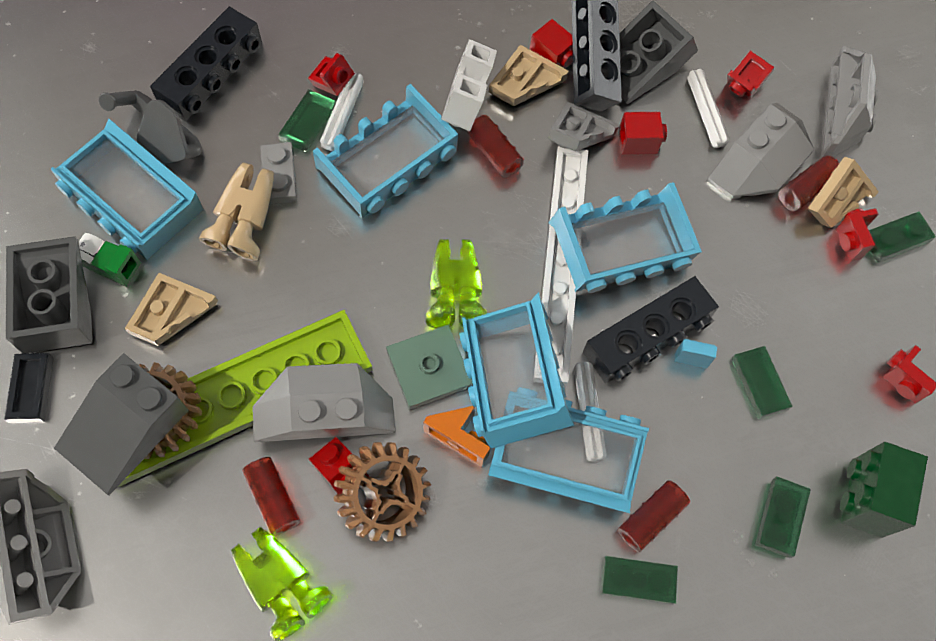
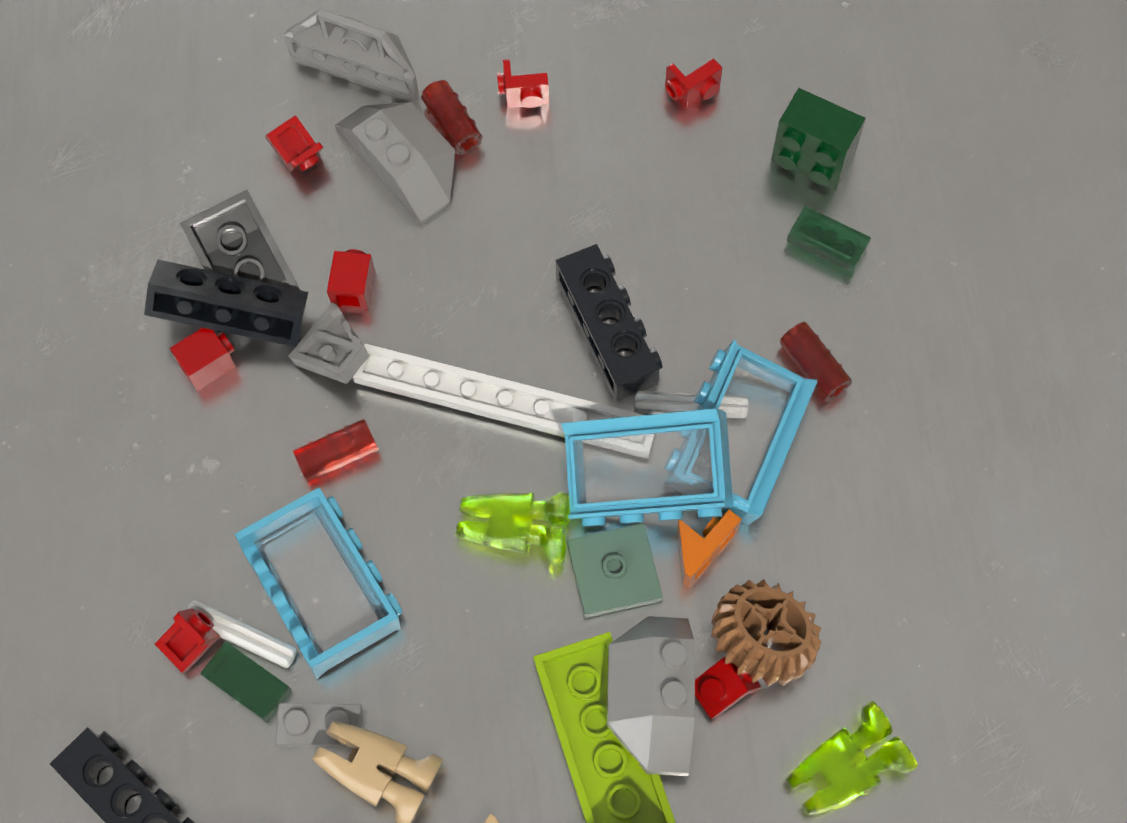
camera: 75 degrees left, 0 degrees up
clear red axle [242,457,300,536] -> none
white arch [441,39,497,131] -> none
tan wing [489,45,569,106] -> none
window [548,182,702,293] -> none
clear green plate [600,556,678,605] -> none
medium azure tile [674,339,717,369] -> none
white axle [687,69,729,149] -> none
clear green tile [731,346,793,419] -> none
tan wing [808,157,879,228] -> none
clear green plate [869,211,936,263] -> none

